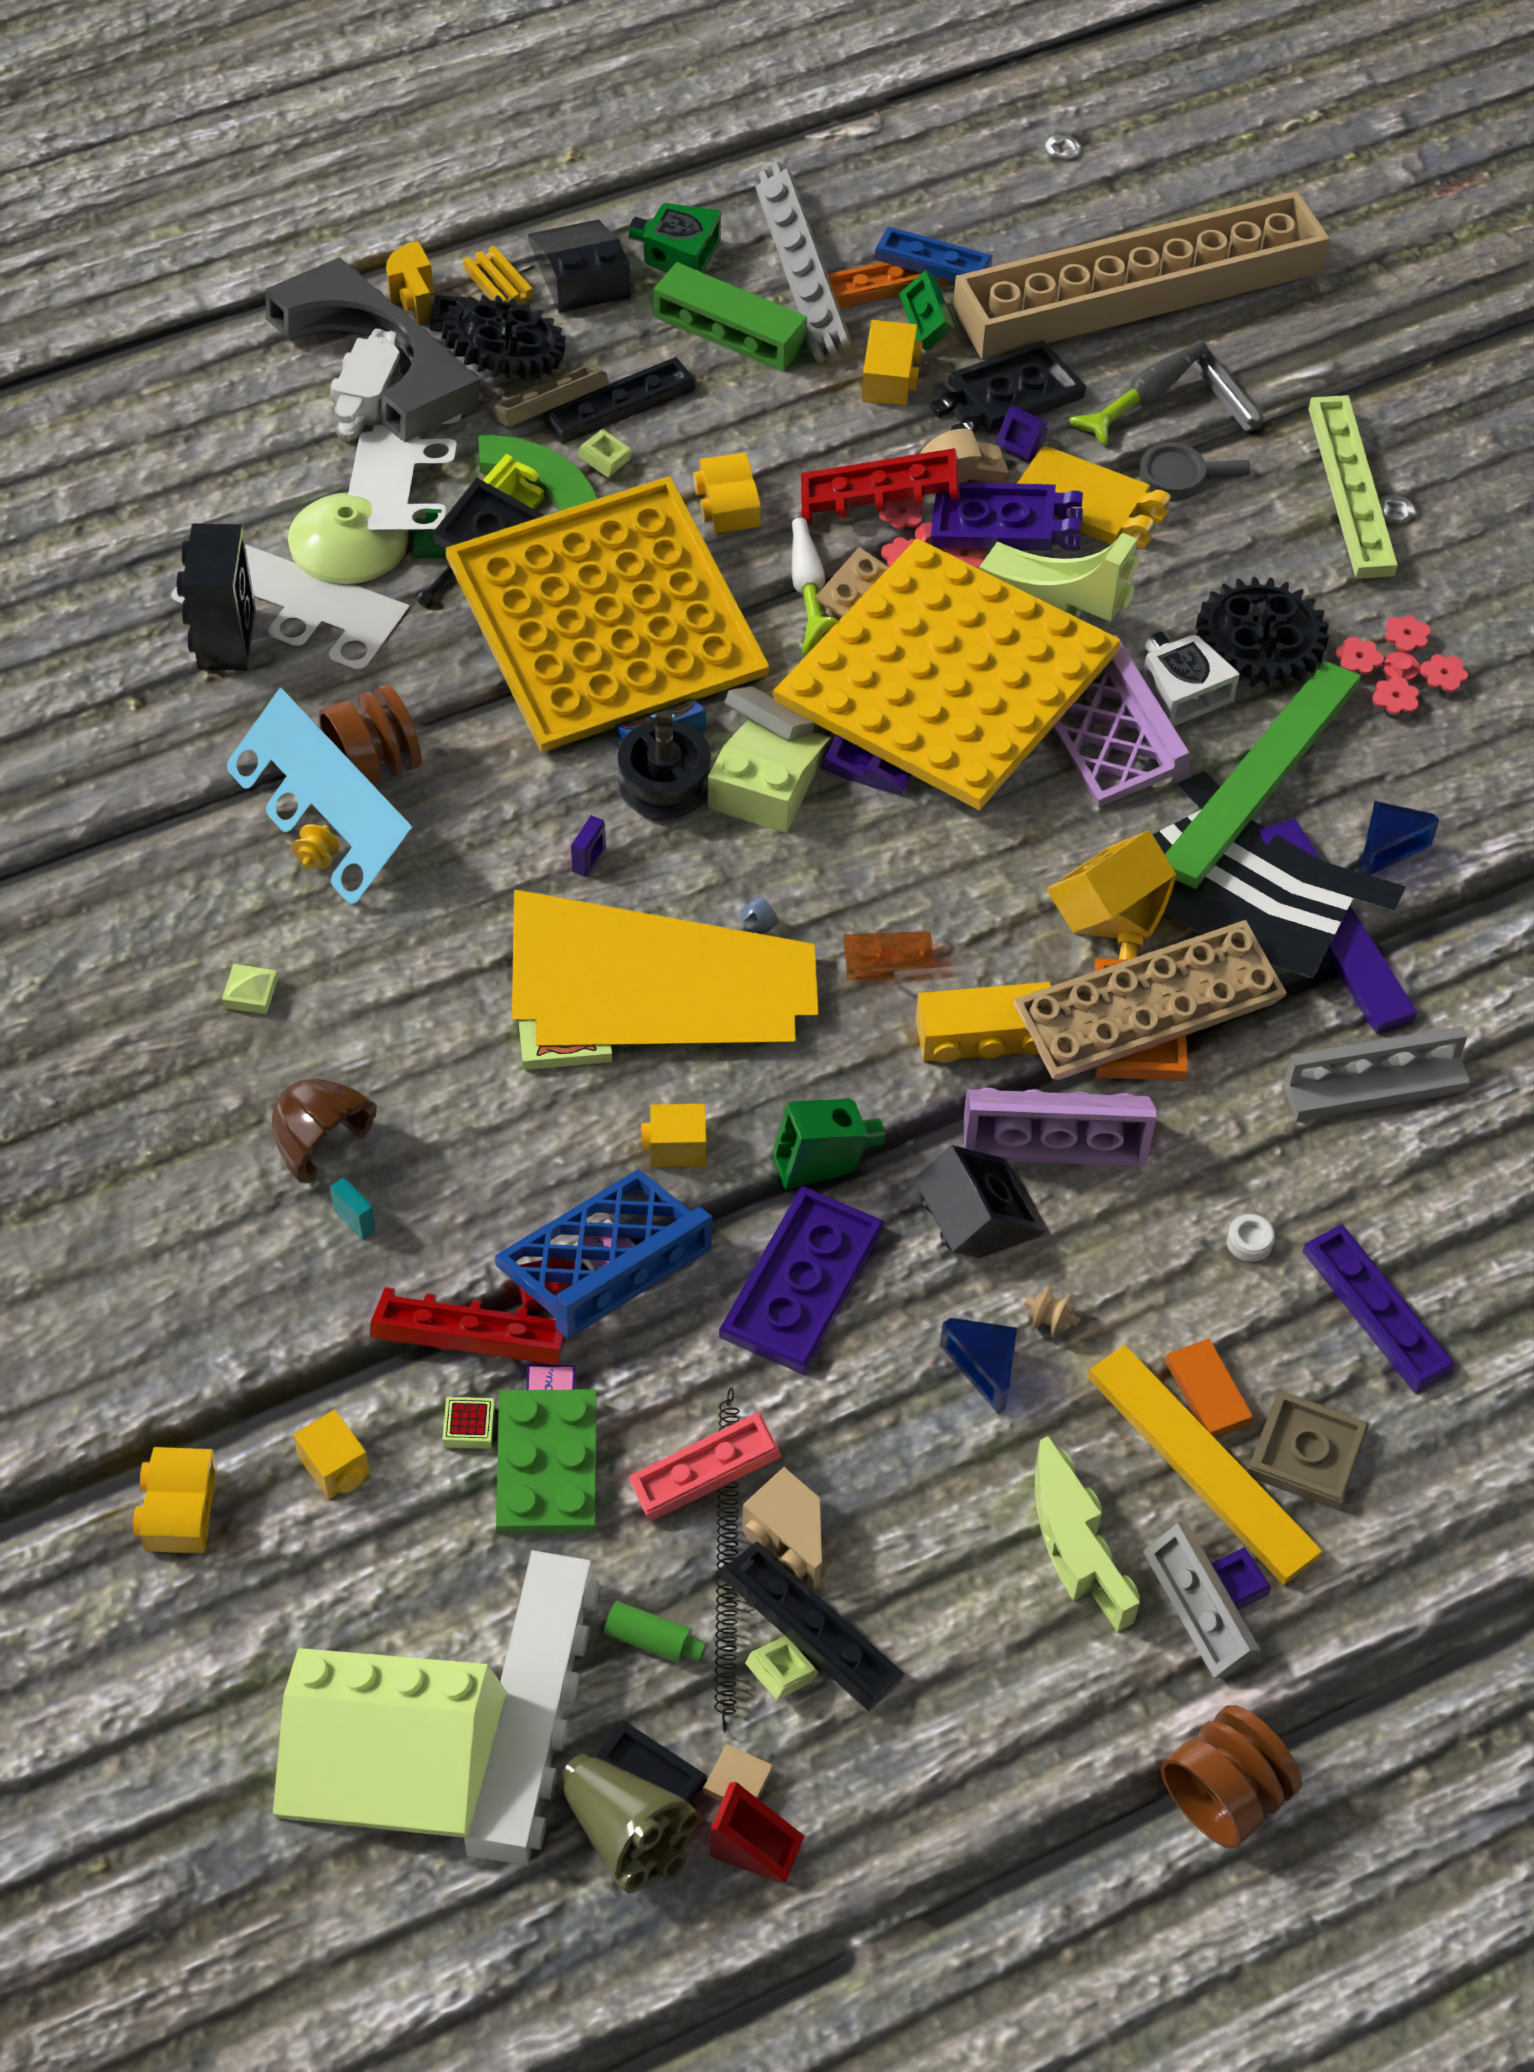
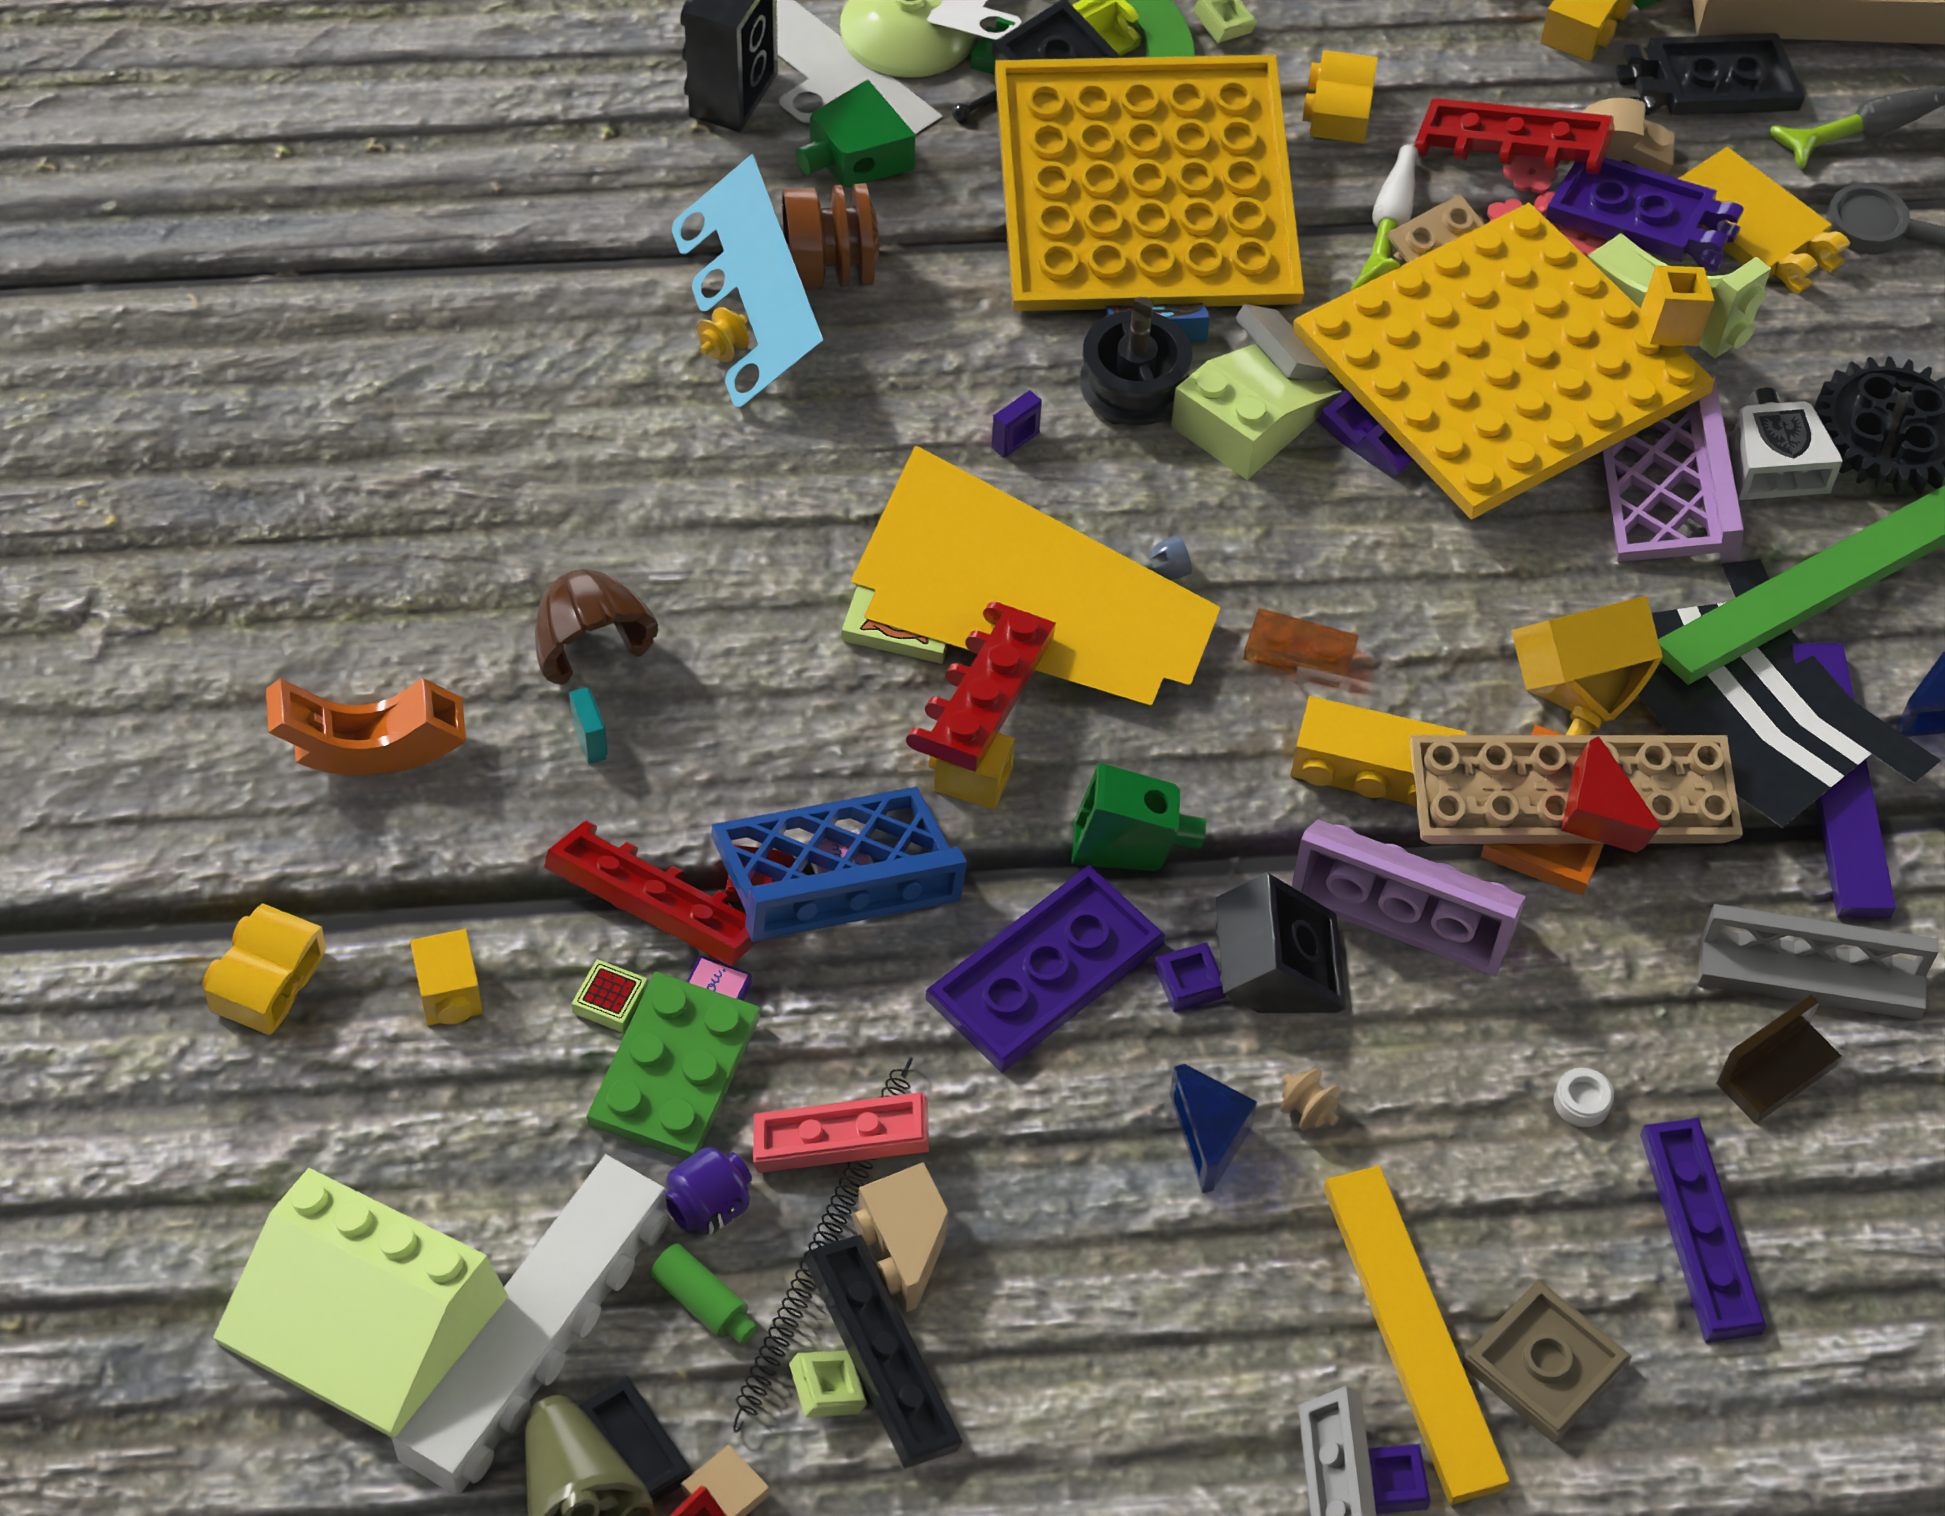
camera: 20 degrees right, 0 degrees up
yellowish green tile [222,964,278,1015] -> none
dark purple tile [995,406,1048,460] -> none
yellowish green slope [1034,1436,1140,1633] -> none
orange tile [1165,1338,1253,1438] -> none
none -> orange arch [266,678,466,775]
none -> dark purple head [665,1147,752,1235]
none -> green torso [795,79,915,188]
none -> red hinge [906,601,1056,772]
none -> dark purple tile [1154,942,1226,1012]
none -> red slope [1561,736,1661,852]
none -> yellow brick [1640,265,1715,346]
none -> dark brown panel [1716,995,1842,1124]

